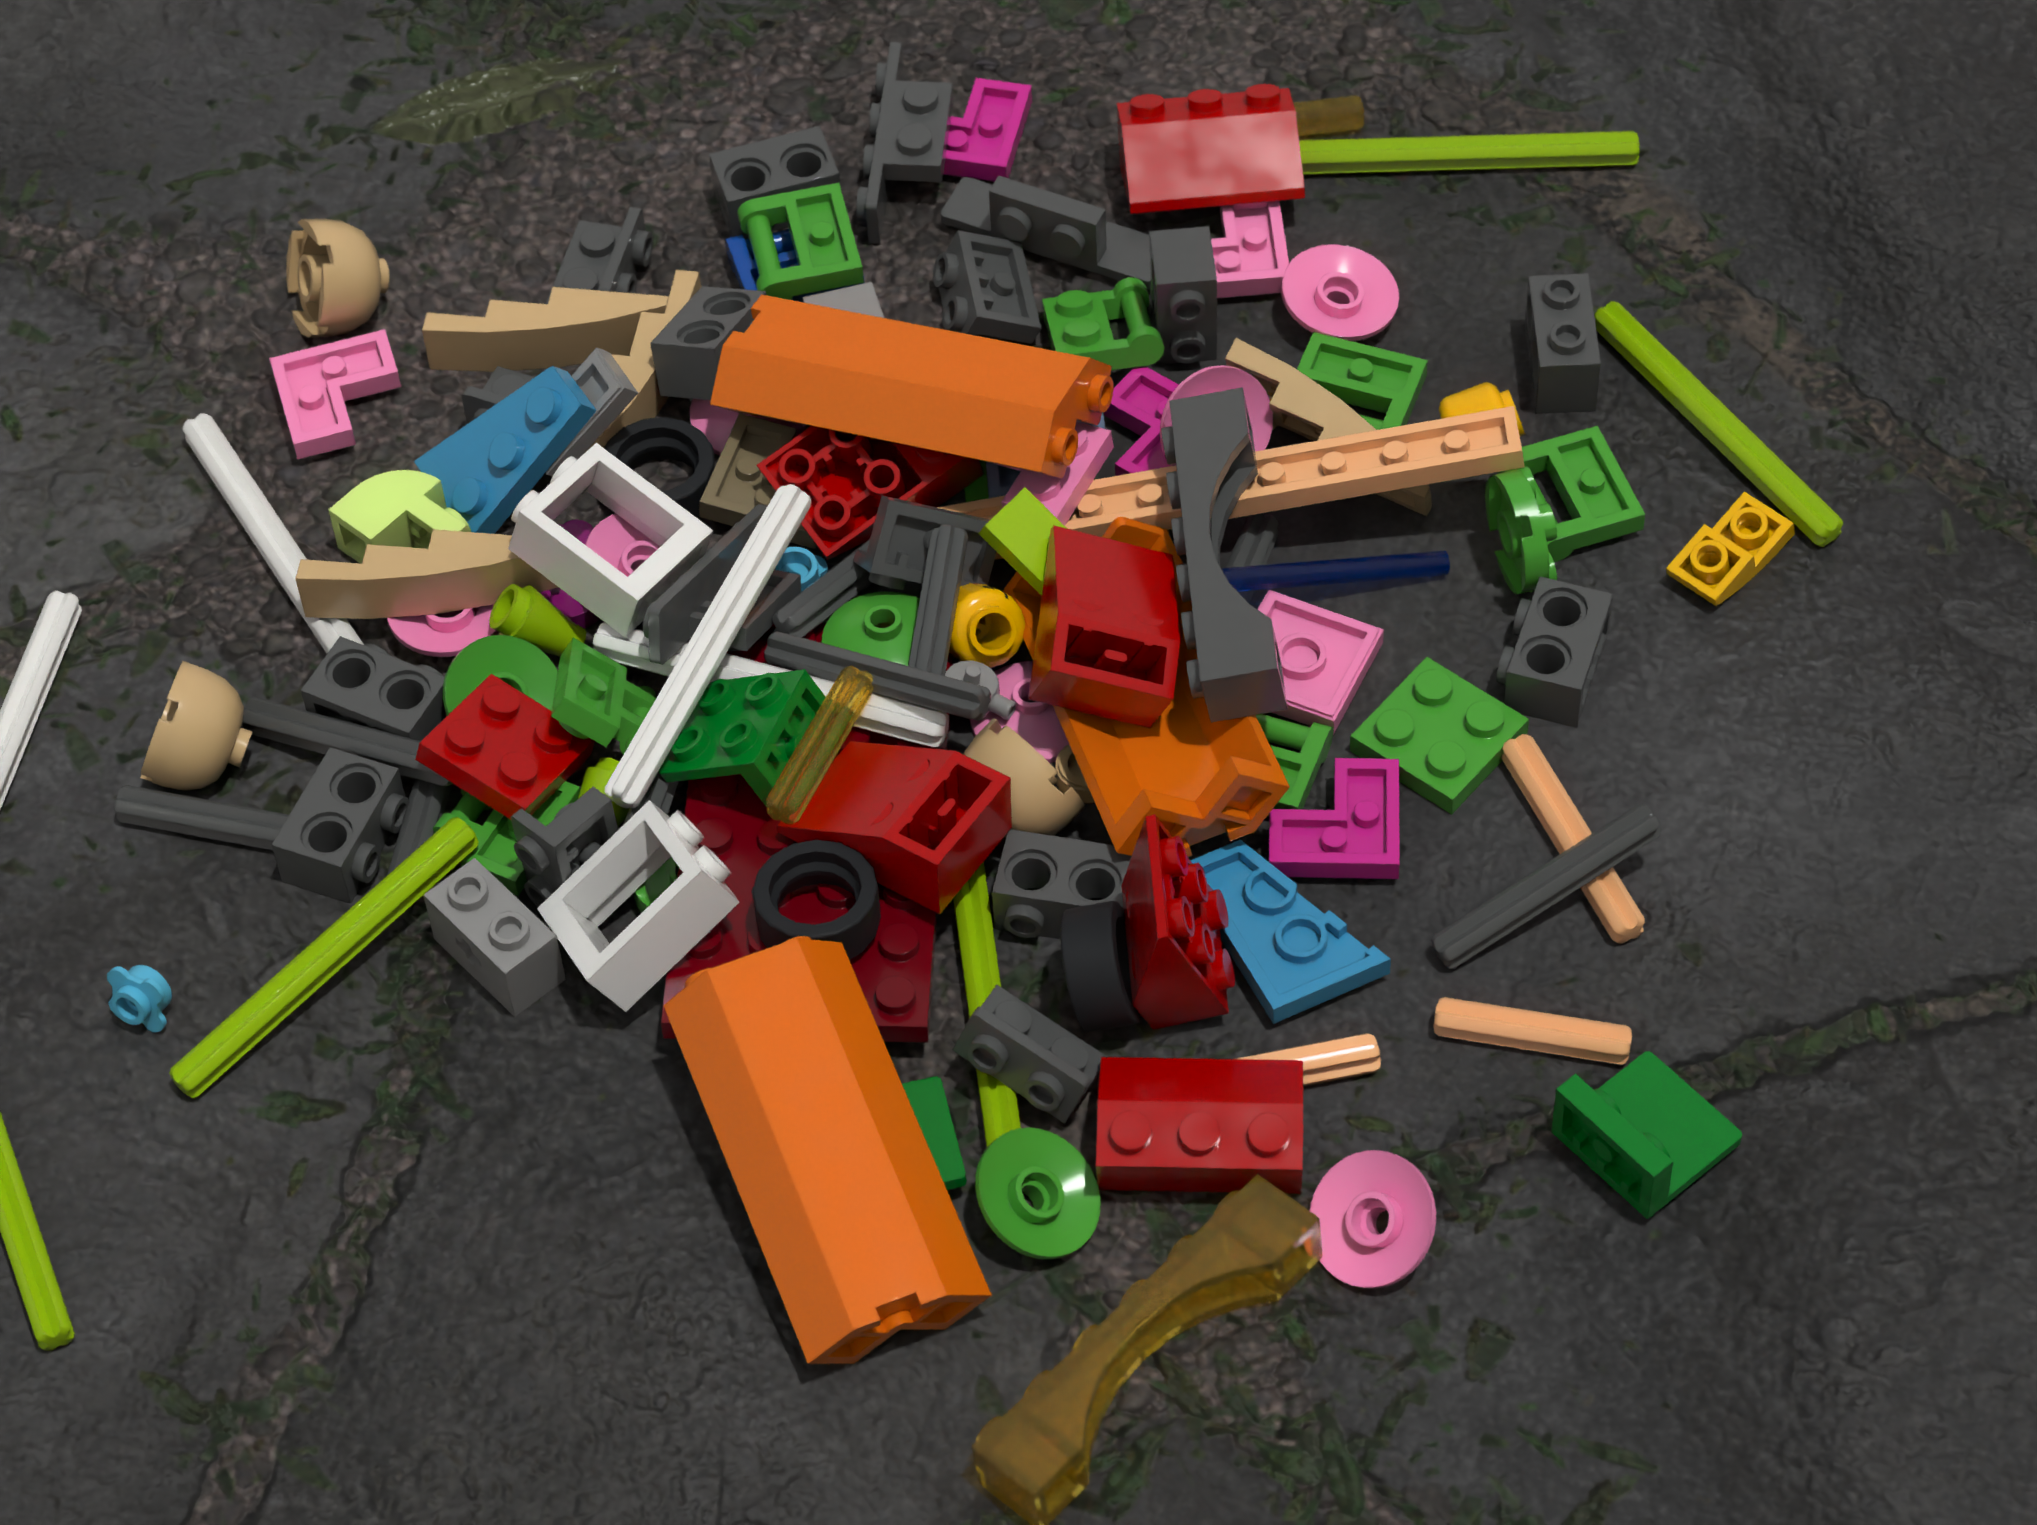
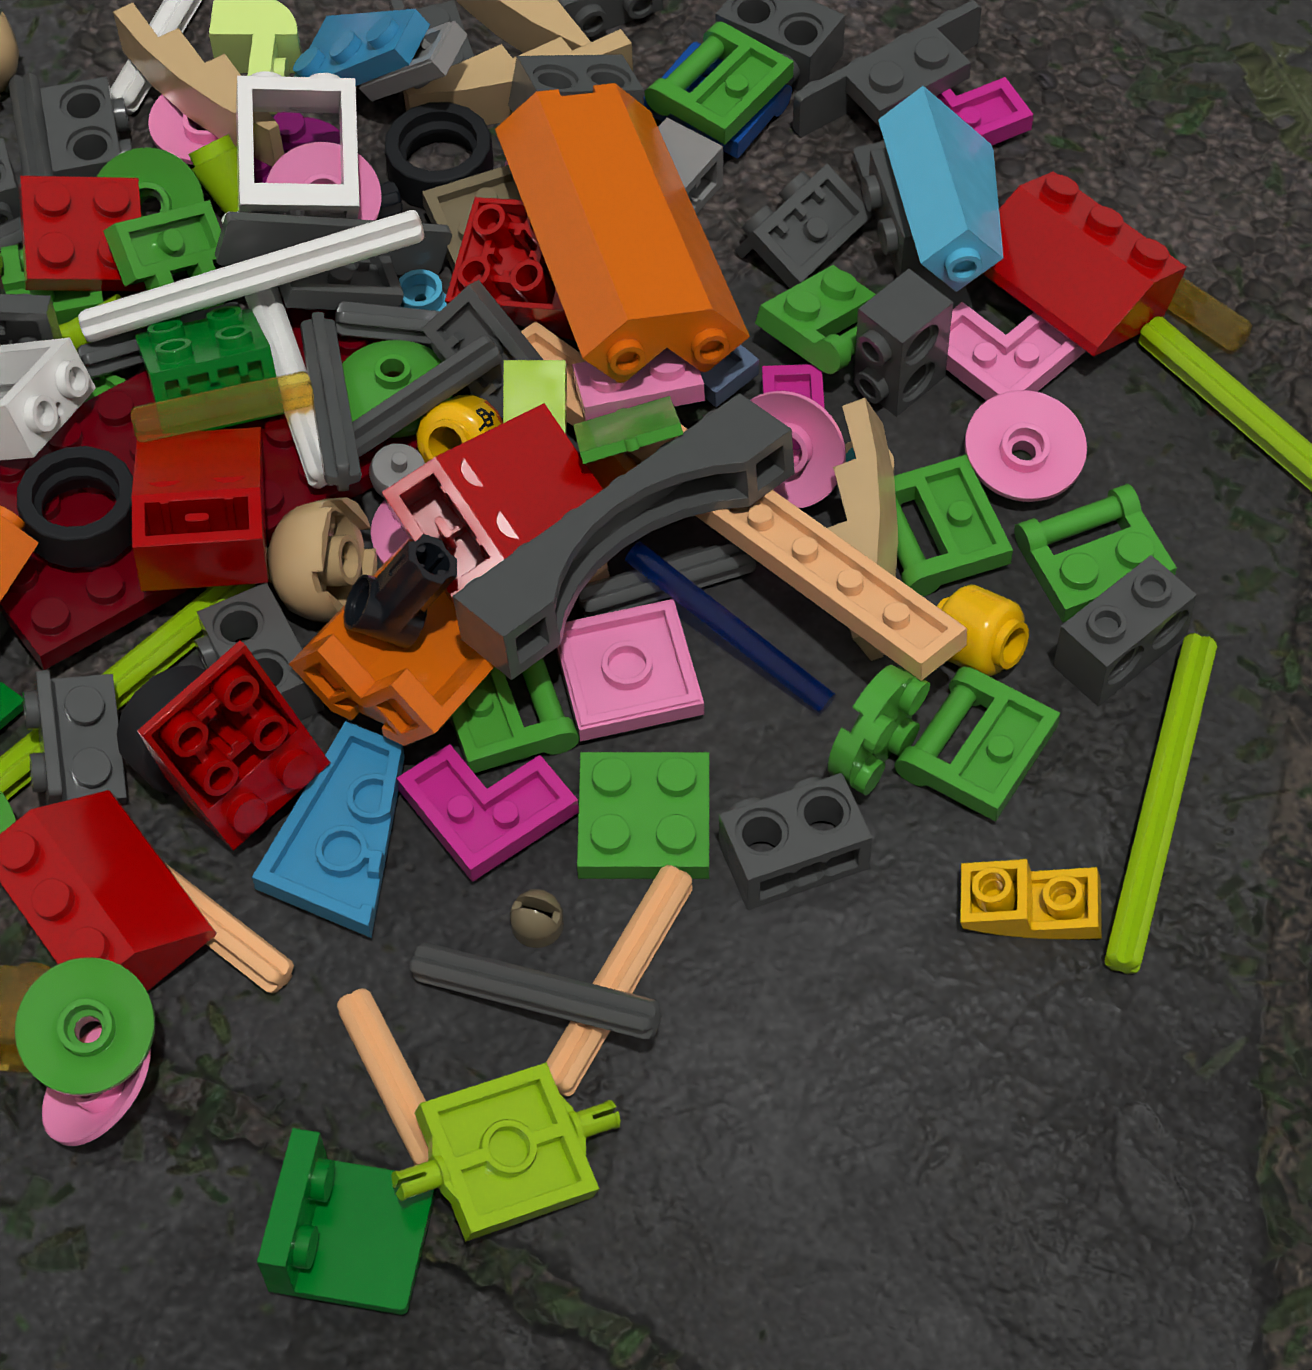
camera: 50 degrees right, 5 degrees up
none -> bright green dish [15,958,155,1096]
none -> black piece [343,534,457,648]
none -> lime plate [391,1062,620,1241]
none -> dark tan hinge [510,889,564,948]
none -> bright green piece [573,396,683,464]
none -> medium azure slope [878,86,1004,292]
none -> bright green plate [1014,484,1177,623]

